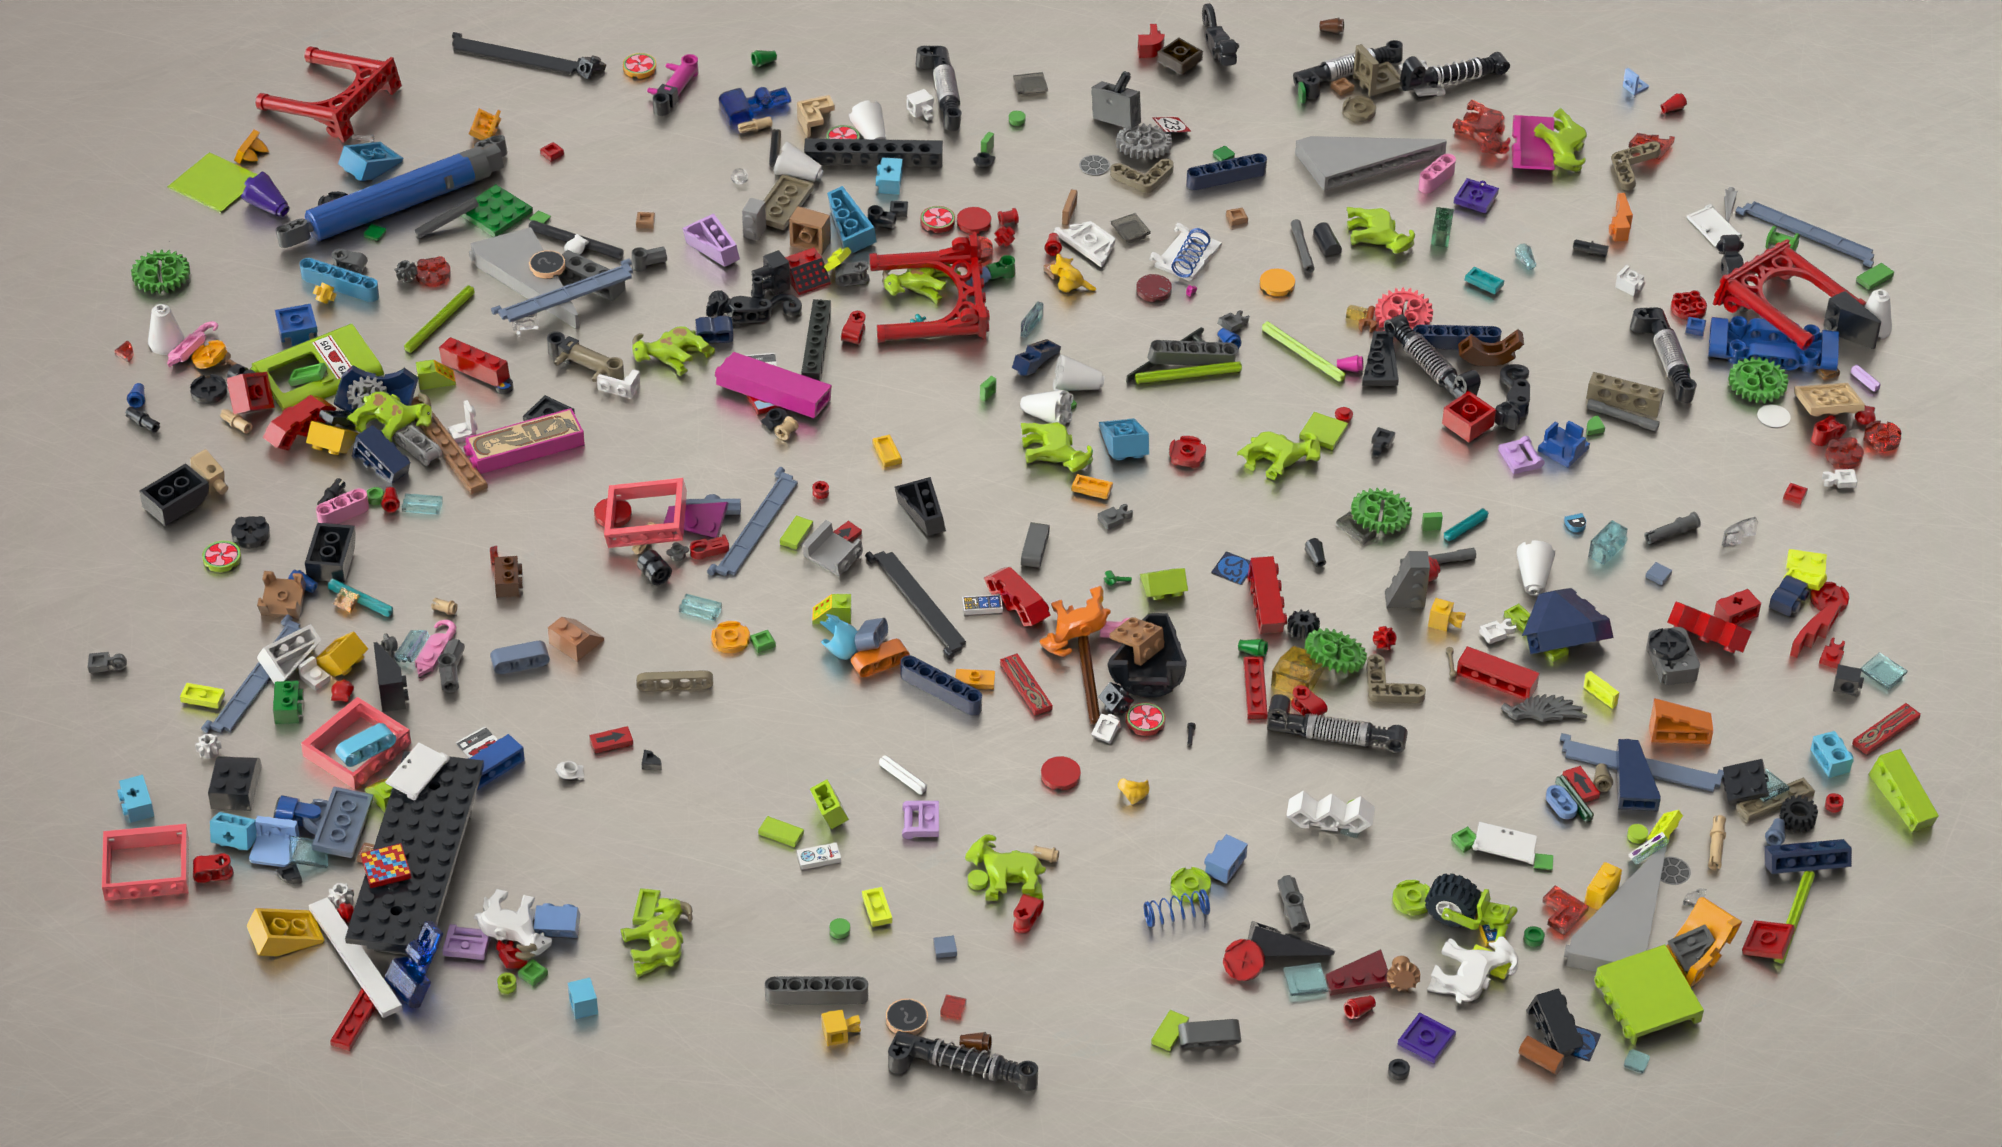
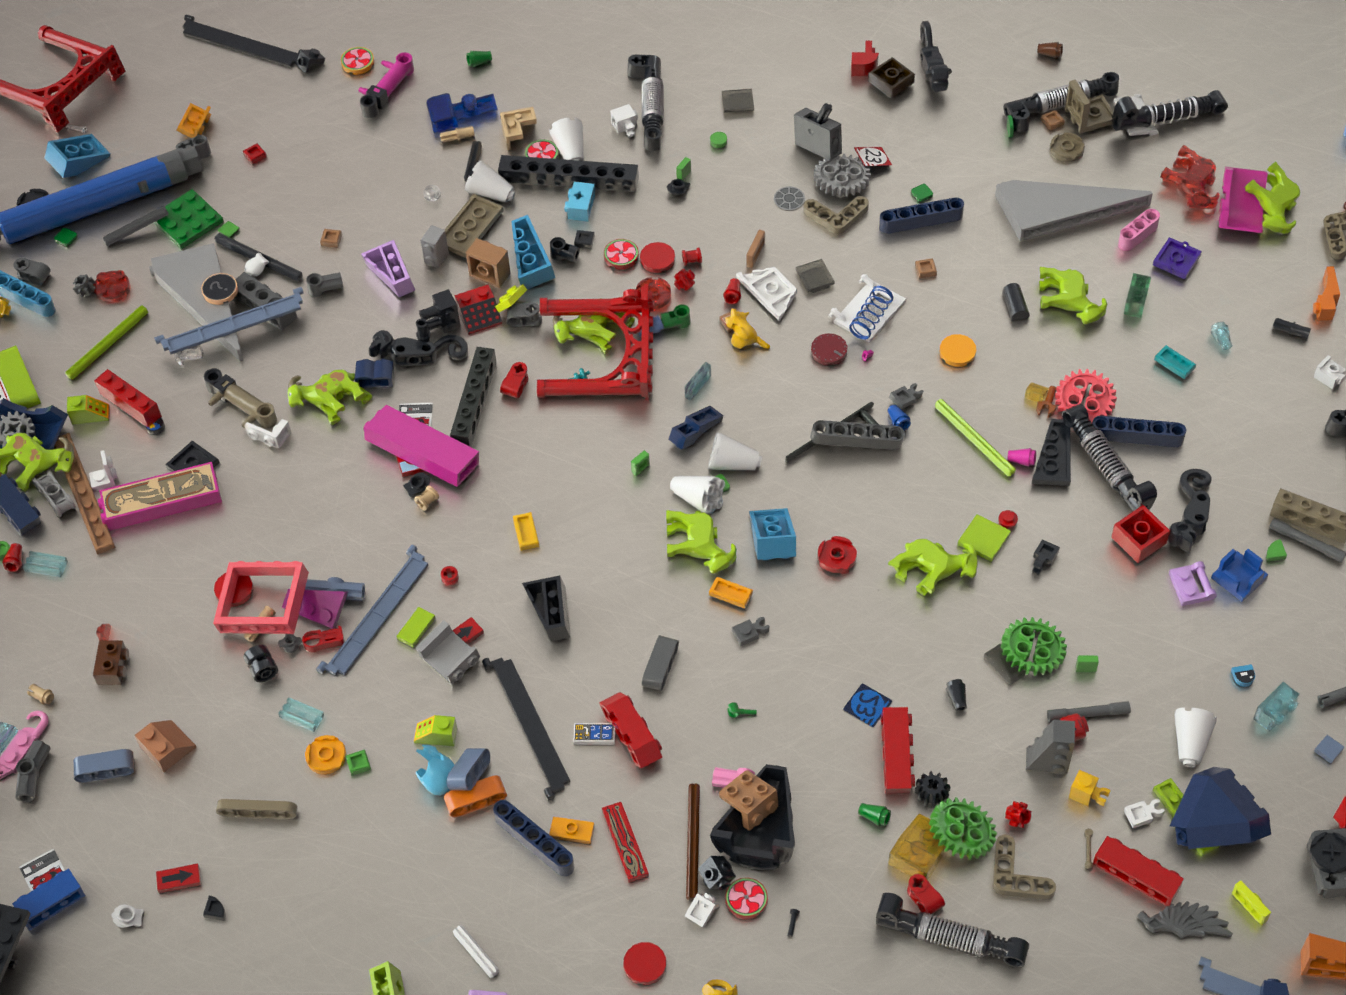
camera: 10 degrees right, 10 degrees up
orange animal [1039,586,1111,657] -> none
lime axle [1135,361,1242,384] -> none
lime slope [1140,568,1188,600] -> none
red tile [1243,657,1268,719] -> none
dark grey piece [1291,219,1315,273] -> none
teal axle [1443,508,1489,541] -> none
reddish brown arch [1458,329,1524,367] -> none

